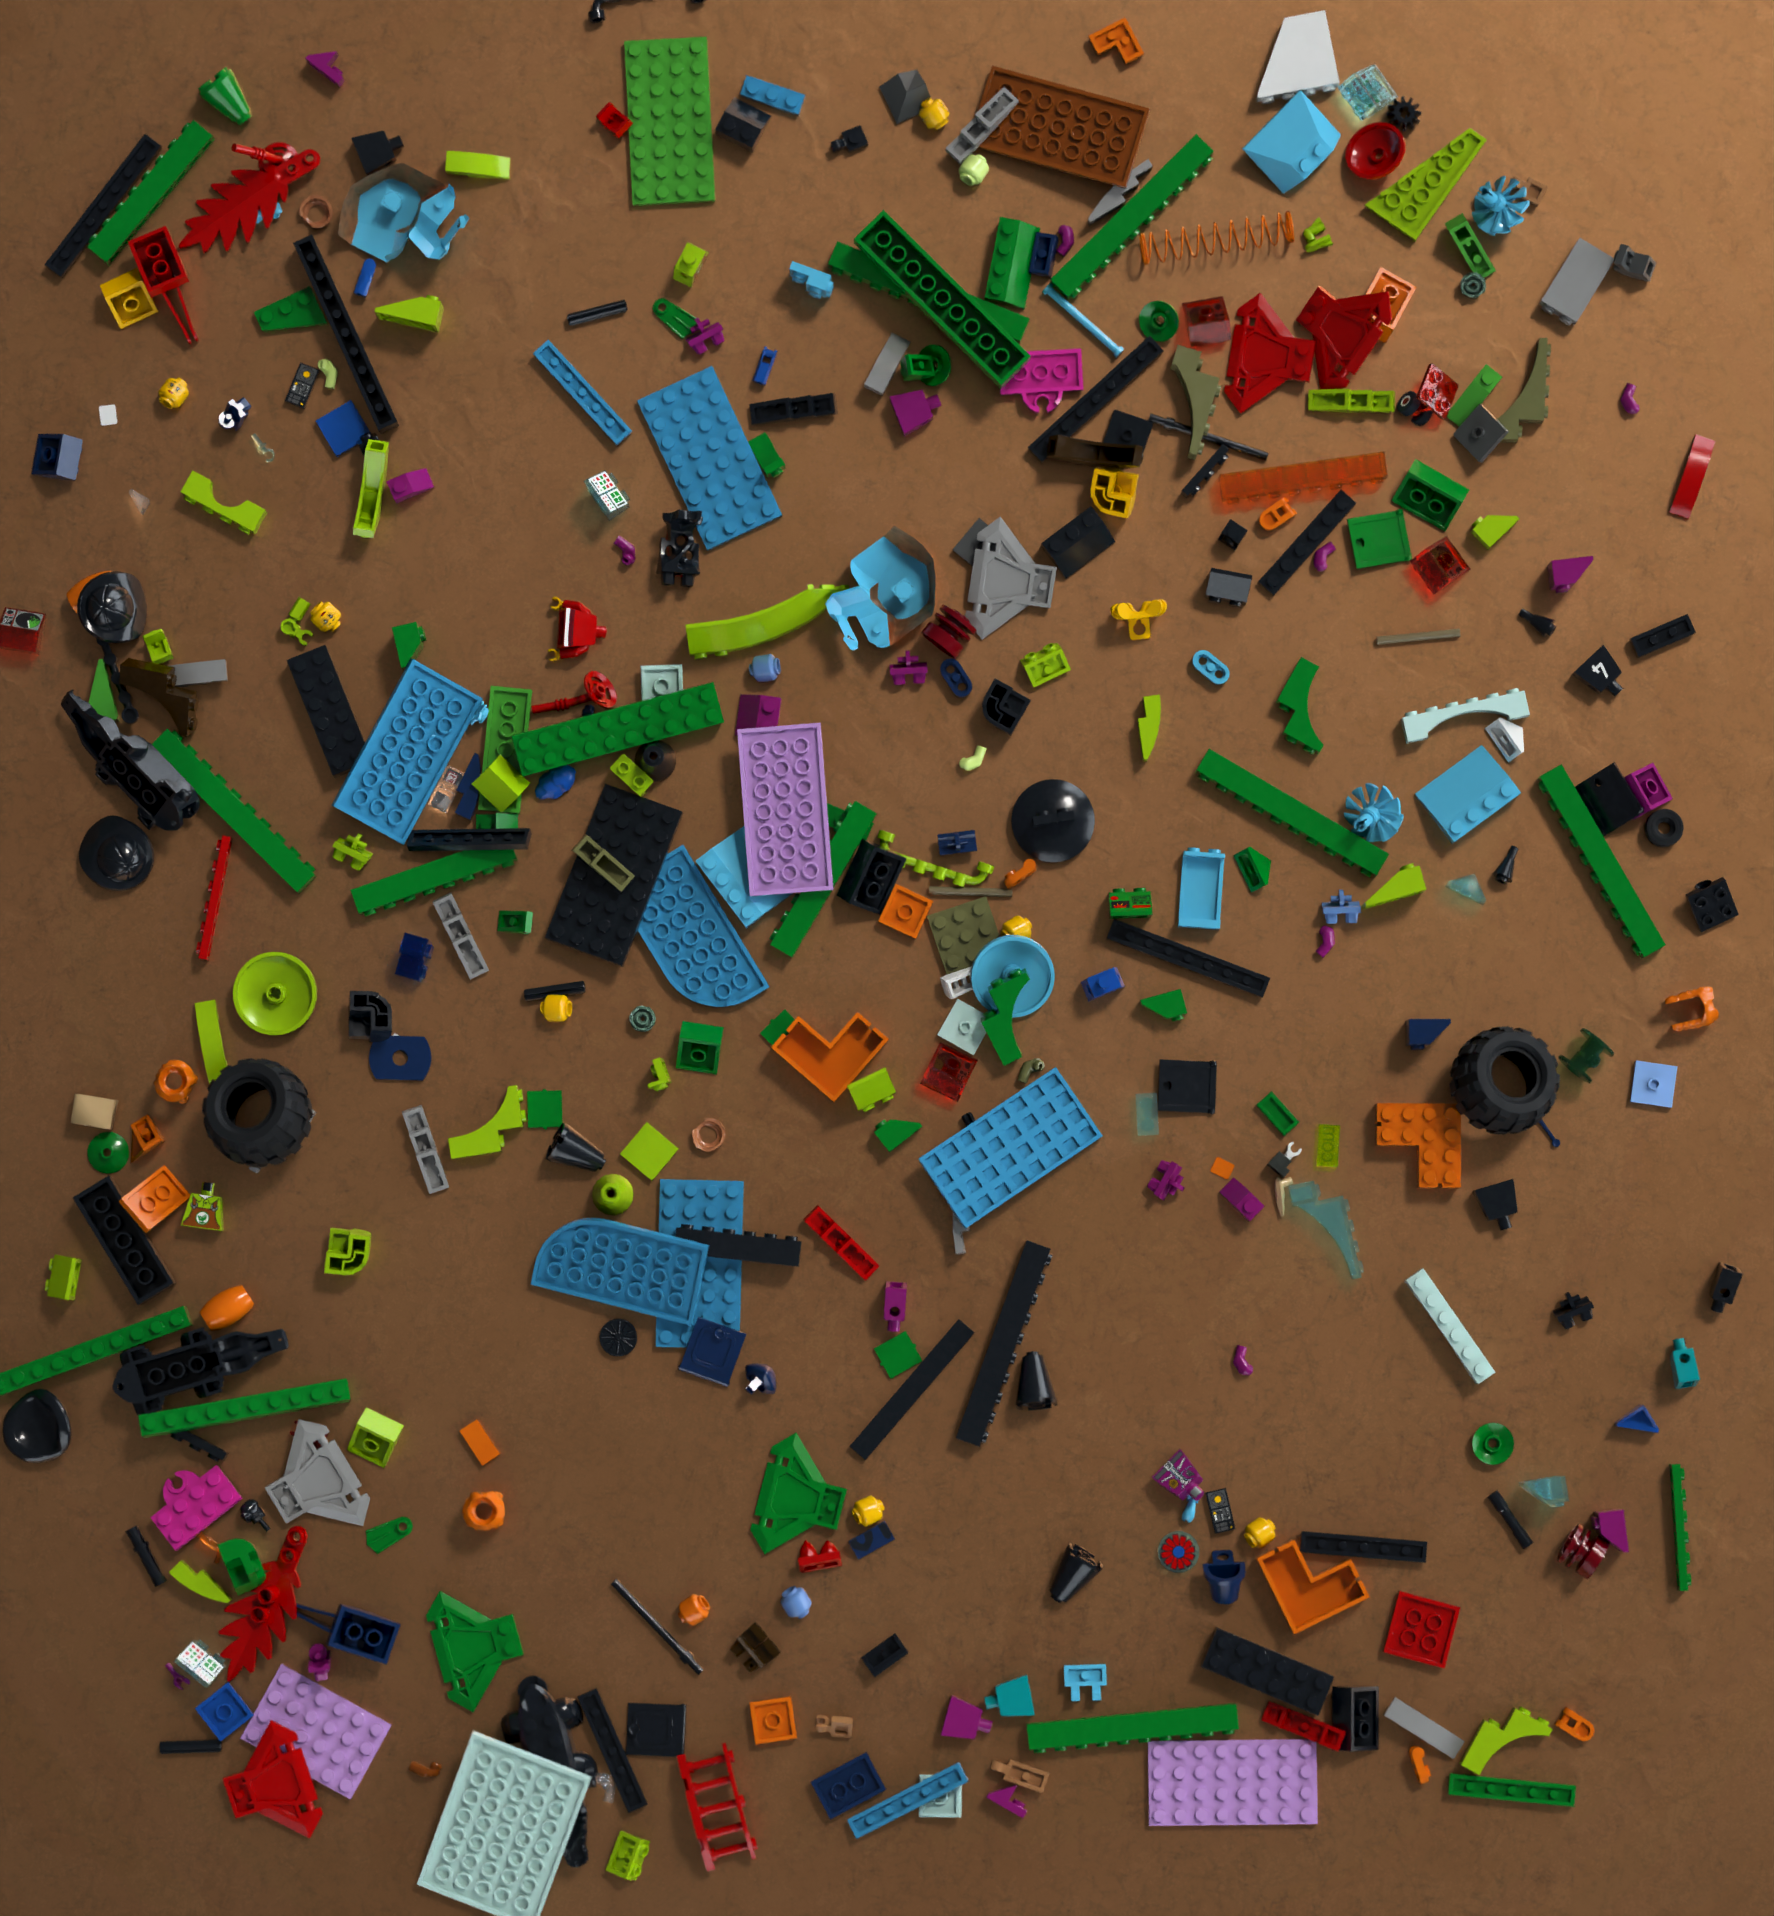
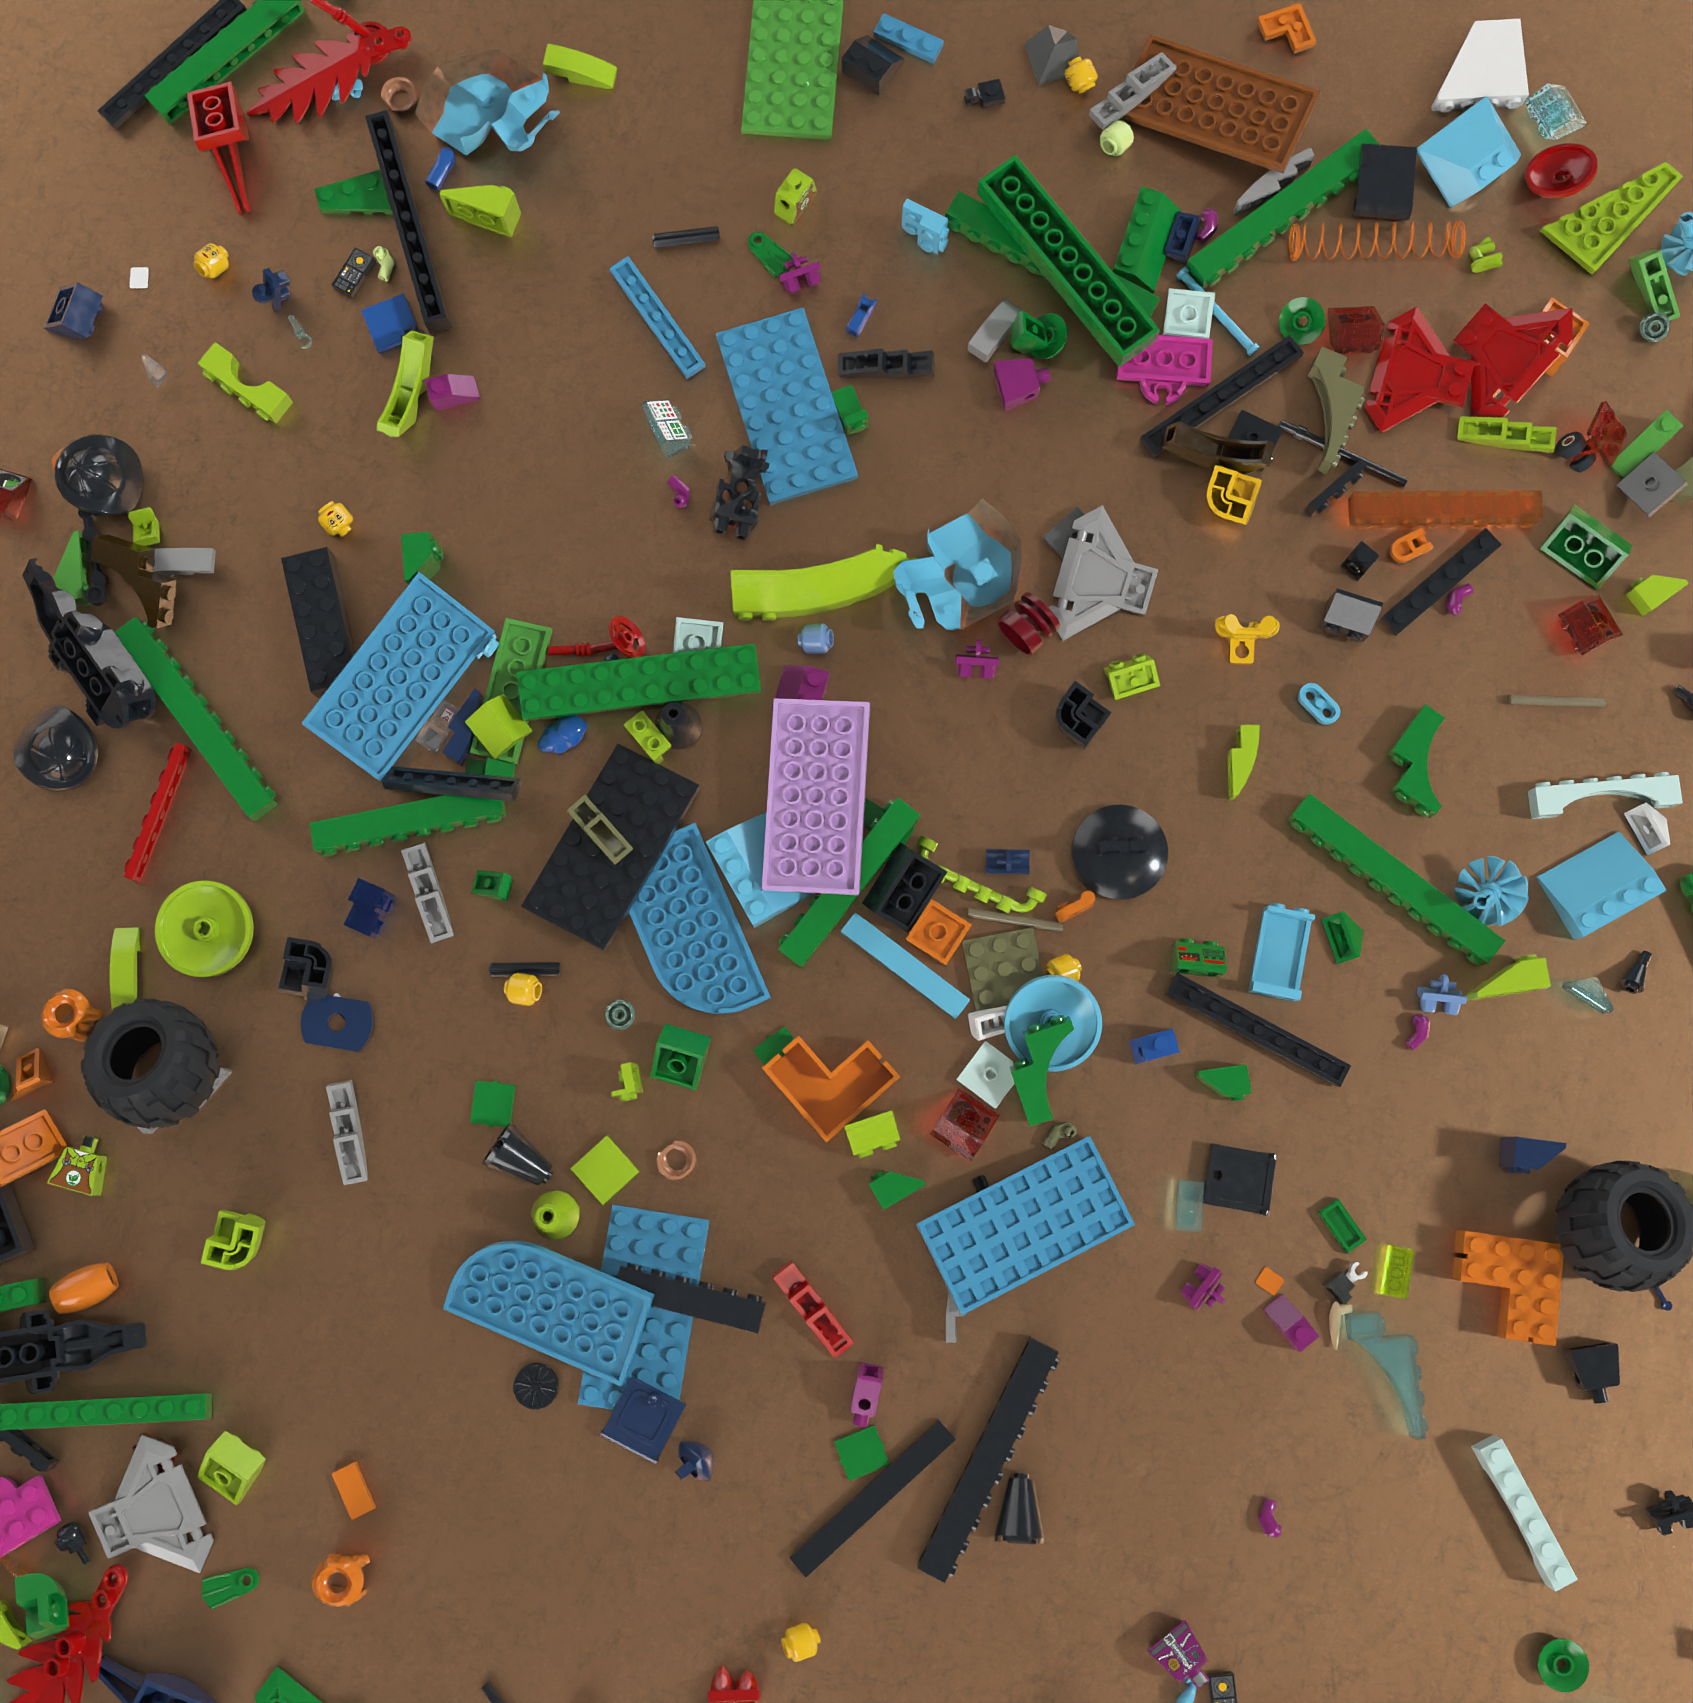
camera: 10 degrees right, 5 degrees down
yellow slope [100,268,158,329] -> none
lime bar [281,597,313,646] -> none
lime hips [333,833,373,871] -> none
black torso [352,131,404,176] -> none
lime arch [448,1085,527,1159] -> none
red torso [547,597,607,661] -> none
red bracket [596,102,633,138] -> none
green plate [750,1432,848,1554] -> none
slope [848,1521,895,1560] -> none
dark blue plate [940,658,972,698] -> none
yellowish green arm [959,745,987,771] -> none
black slope [1041,506,1115,579] -> none
green container [1347,509,1412,569] -> none
black gear [1386,96,1422,132] -> none
none -> medium azure tile [841,912,970,1020]
none -> light aqua plate [1163,288,1215,339]
none -> black door [1352,143,1417,220]

